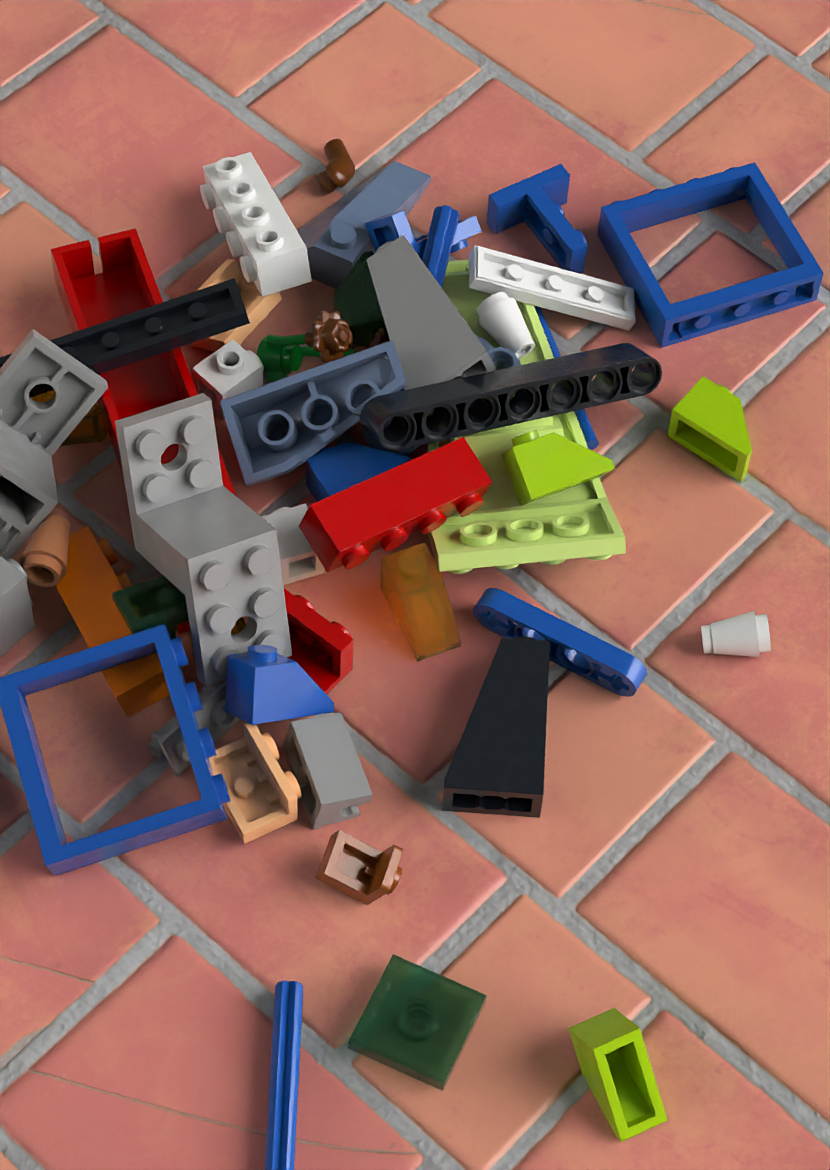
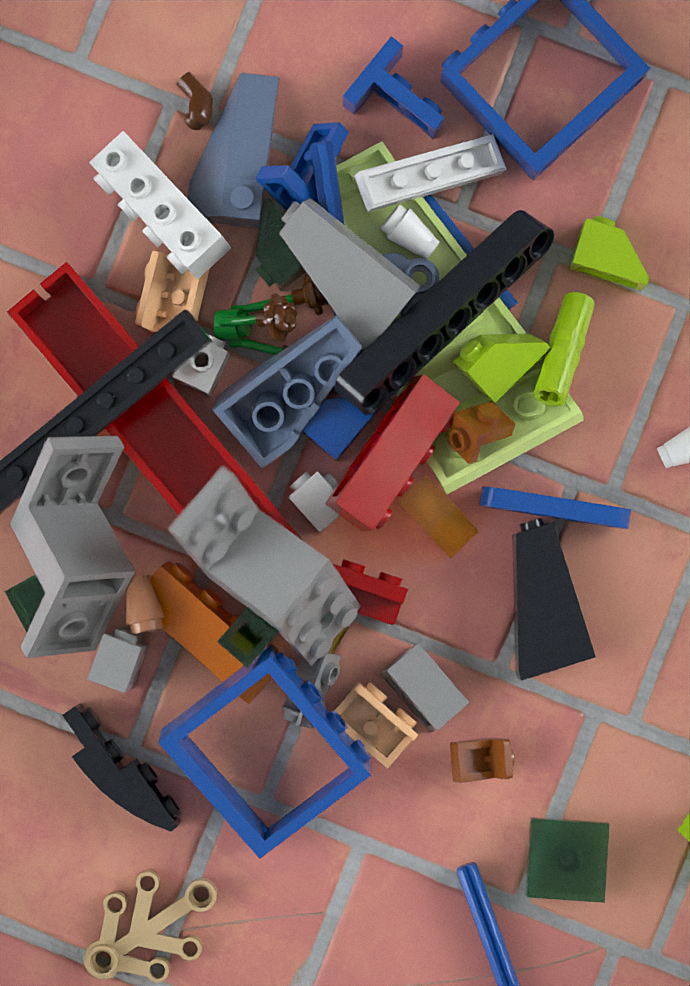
camera: 20 degrees left, 30 degrees up
blue slope [225,645,334,725] -> none
none -> dark orange bracket [447,401,515,464]
none -> lime axle [534,292,595,406]

